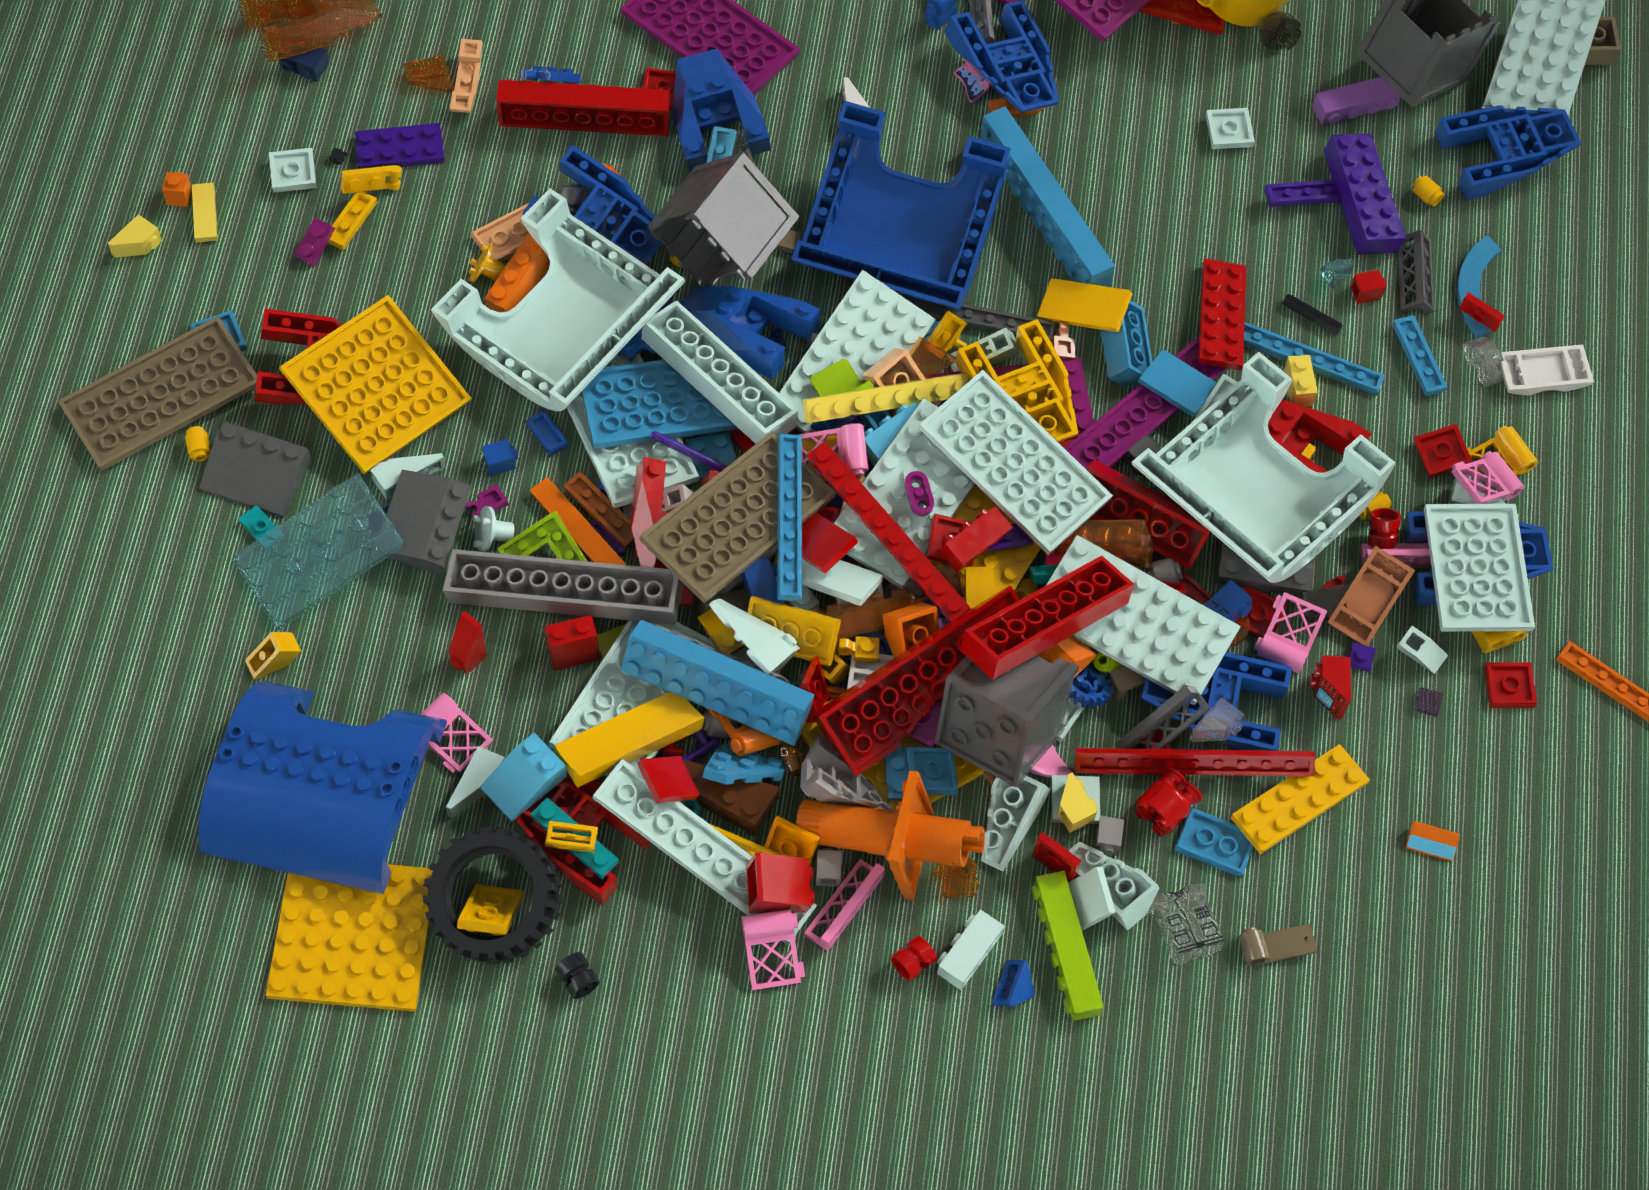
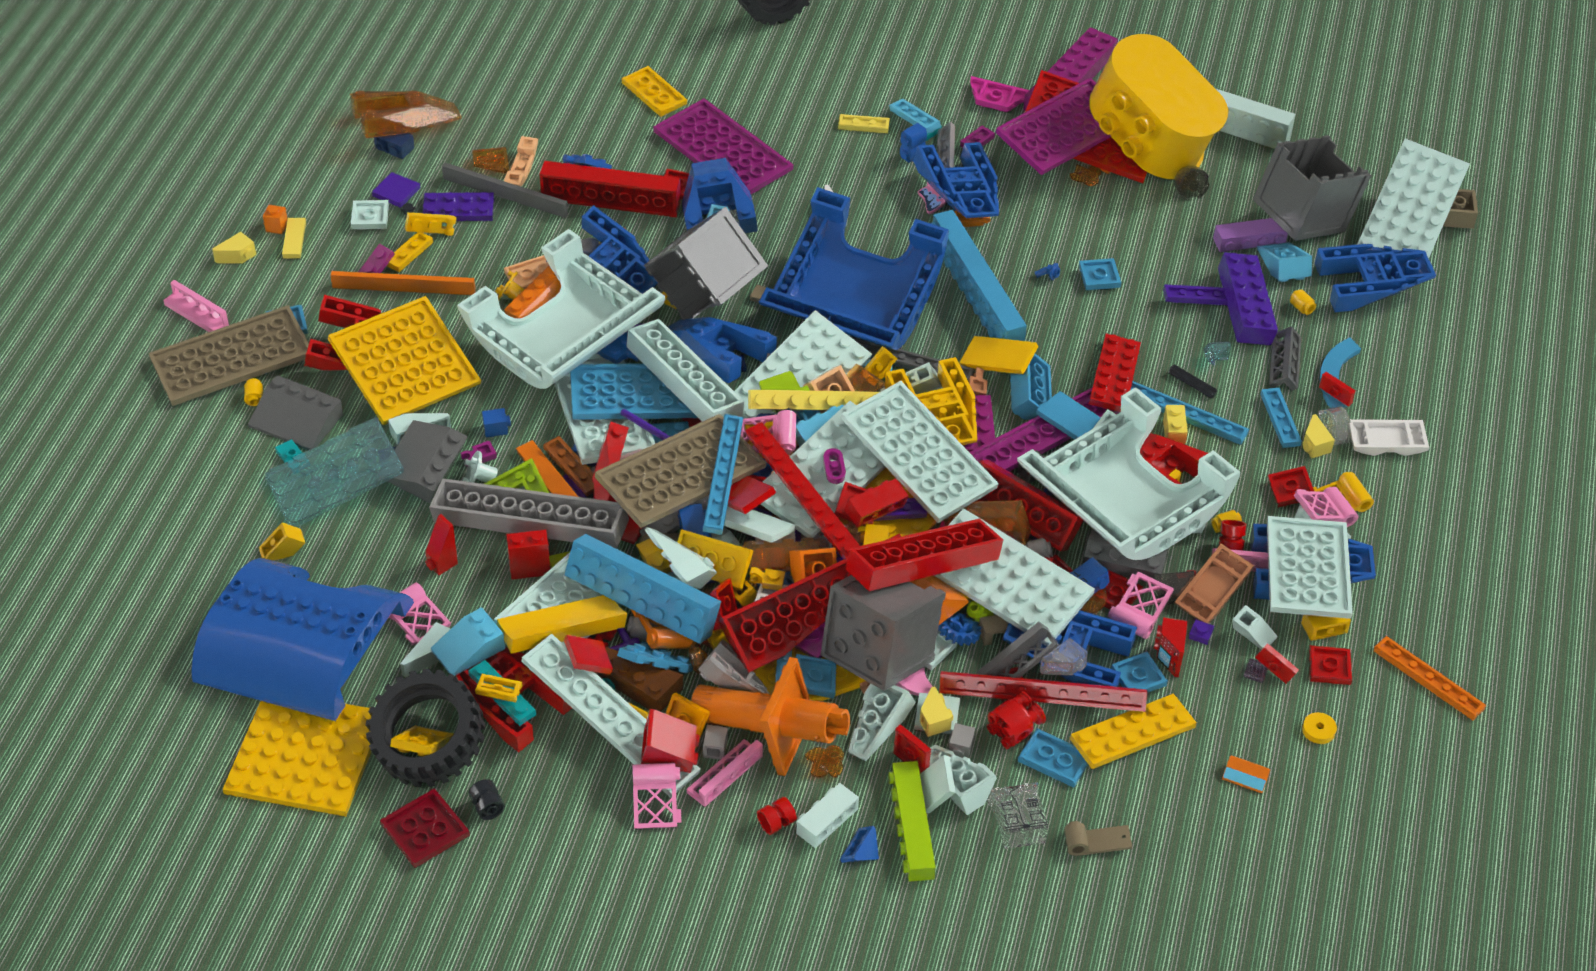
camera: 10 degrees right, 15 degrees down
blue tile [526,410,569,457] -> none
light aqua plate [1205,108,1255,149] -> none
red brick [1350,270,1387,304] -> none
none -> bright pink fence [164,280,229,332]
none -> orange tile [331,271,476,295]
none -> dark purple tile [372,172,421,208]
none -> dark red plate [380,788,470,868]
none -> dark grey tile [442,163,568,218]
none -> blue plate [1034,263,1060,280]
none -> clear orange plate [1069,164,1102,186]
none -> dark azure plate [1079,258,1121,290]
none -> dark azure plate [1111,652,1167,693]
none -> red plate [1255,643,1299,684]
none -> medium azure slope [1257,242,1312,282]
none -> light yellow slope [1302,414,1335,458]
none -> yellow piece [1302,712,1337,744]

